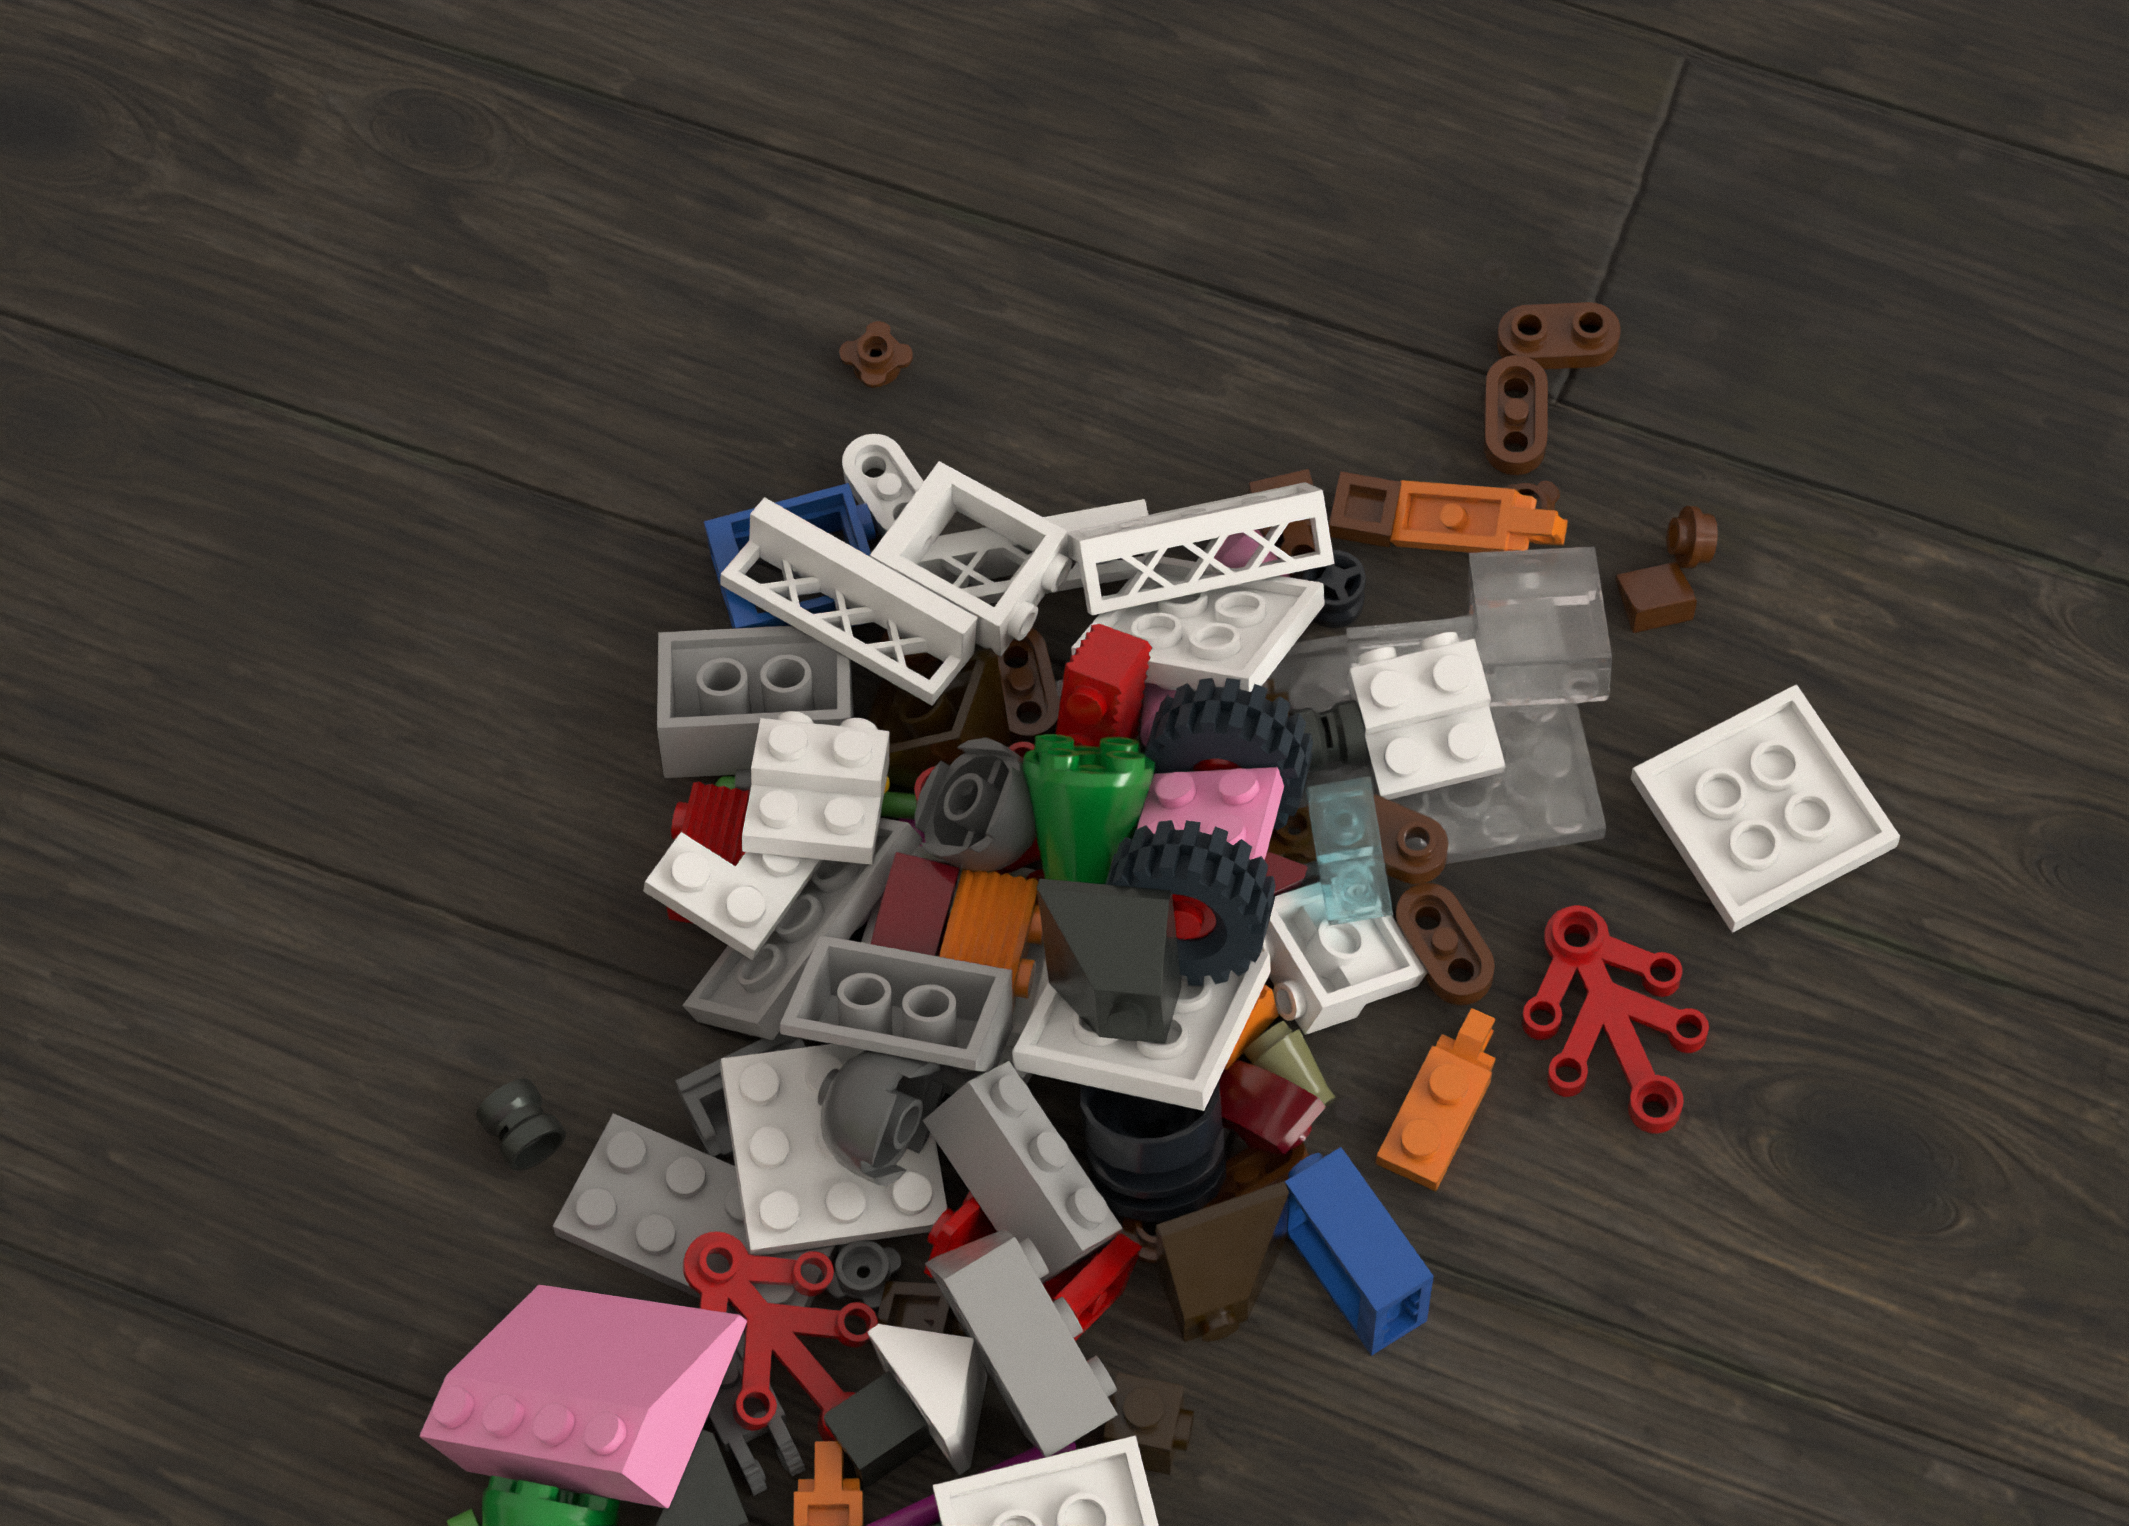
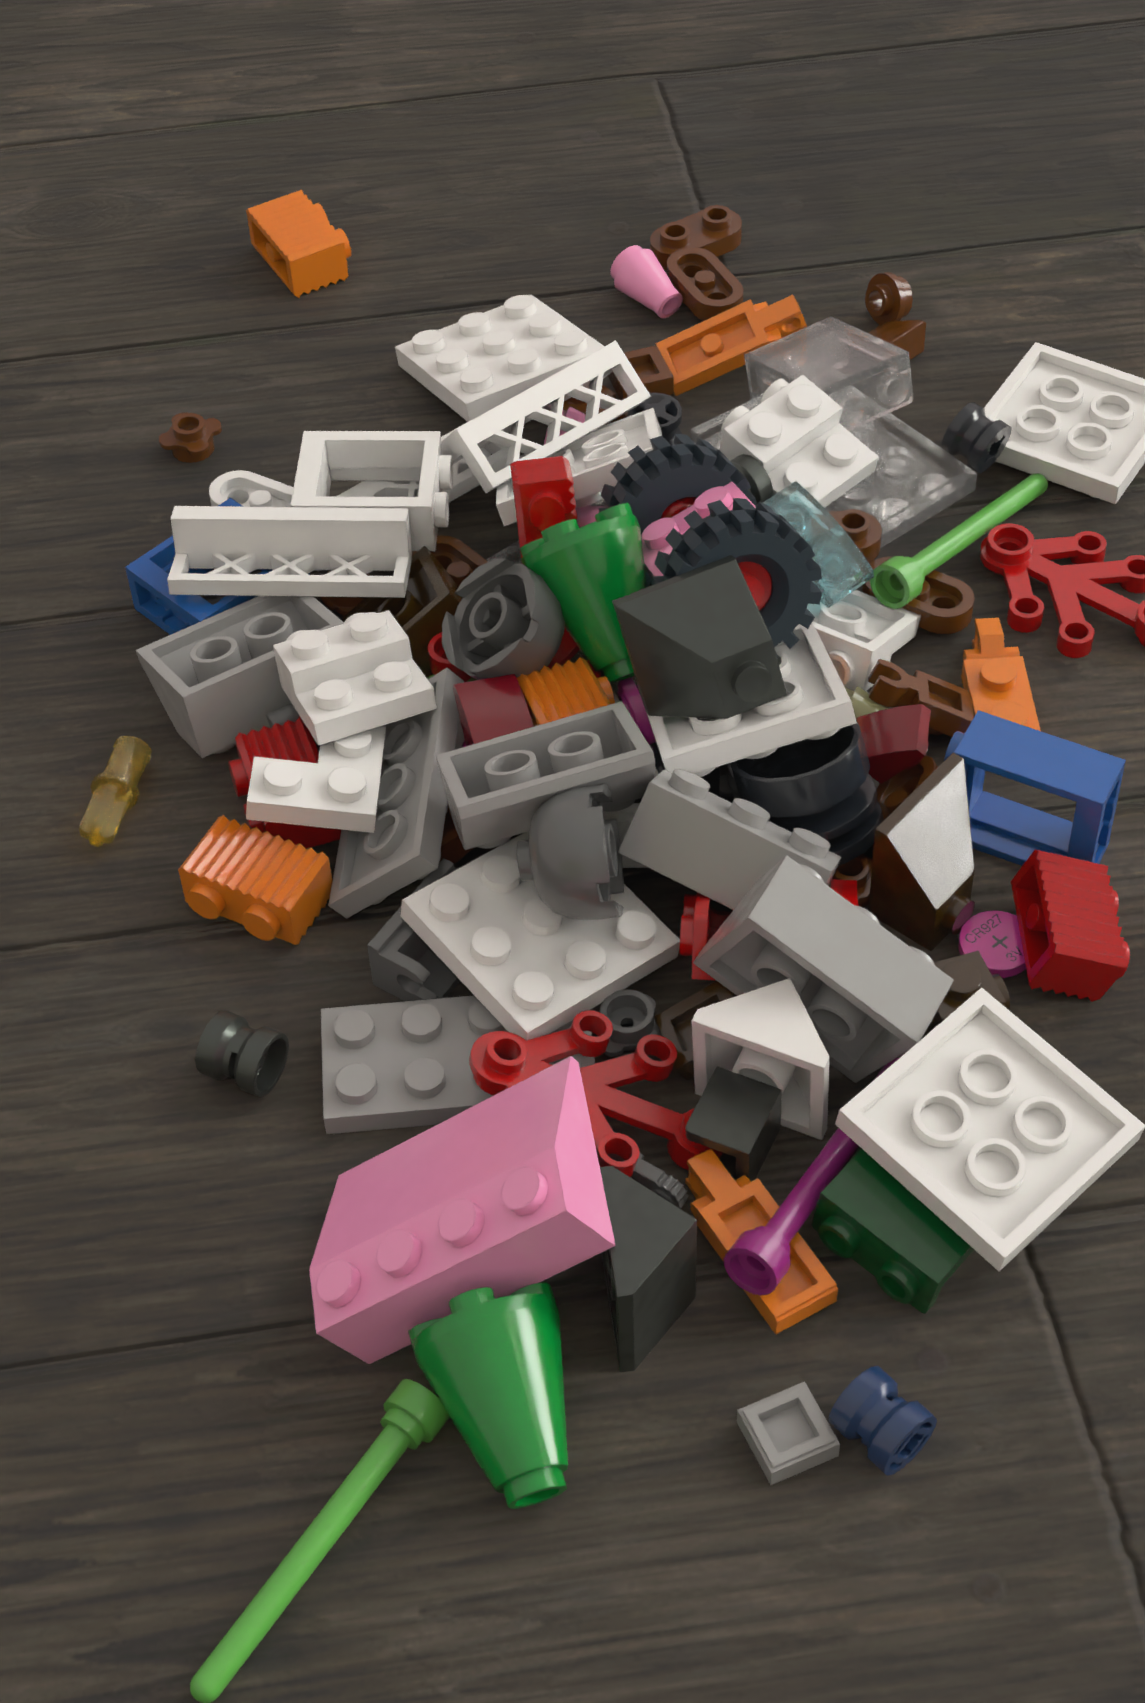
camera: 30 degrees left, 15 degrees down
none -> clear yellow axle [79,735,152,847]
none -> orange brick [178,815,332,945]
none -> orange brick [246,190,351,298]
none -> white plate [395,295,605,422]
none -> bright pink cone [610,245,683,318]
none -> reddish brown plate [868,659,974,737]
none -> bright green piece [870,473,1048,609]
none -> black wheel [941,402,1012,473]
none -> dark pink piece [958,911,1026,978]
none -> red brick [1011,849,1130,1002]

